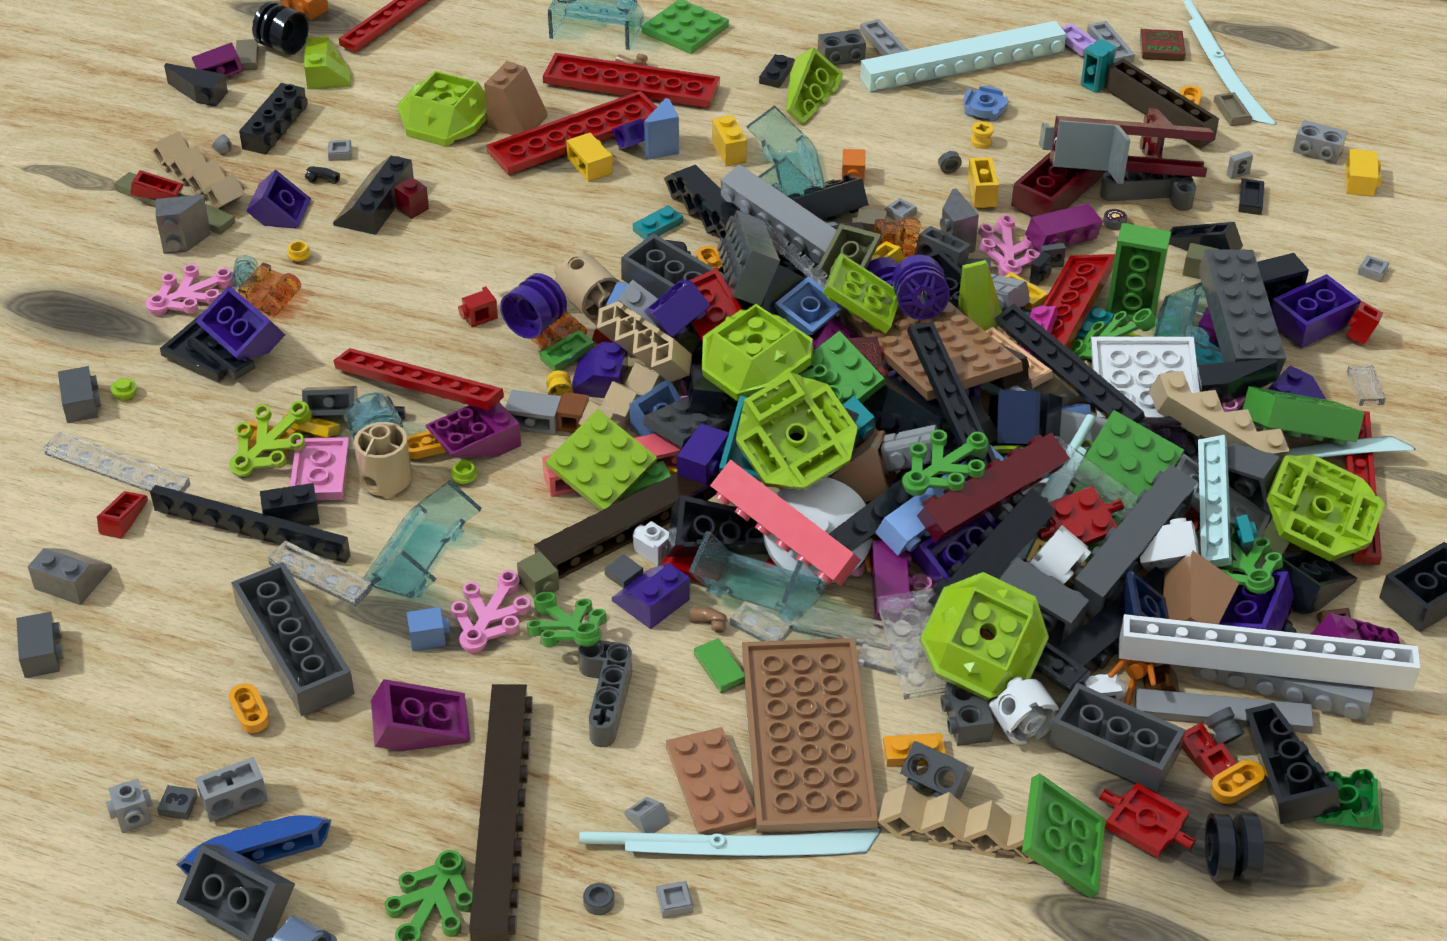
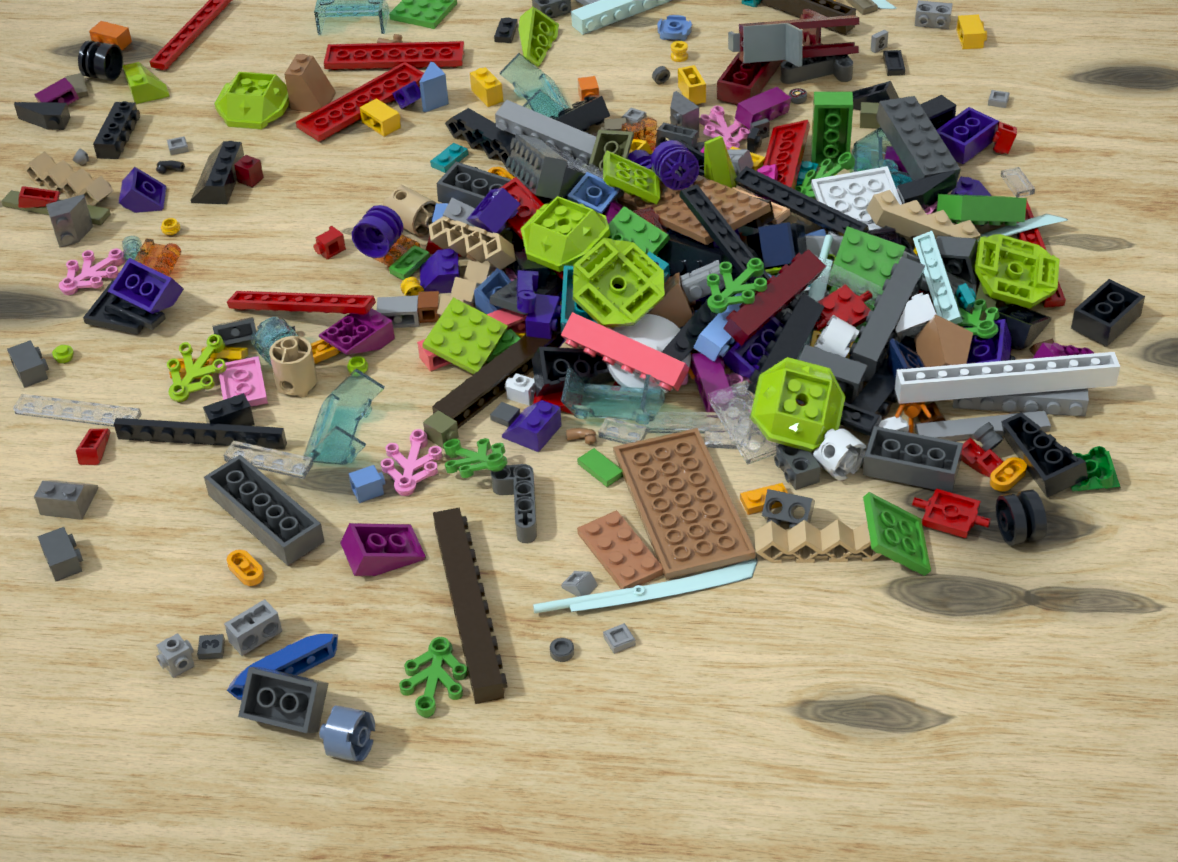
camera: 10 degrees left, 0 degrees up
none -> dark purple leg [517,270,538,313]

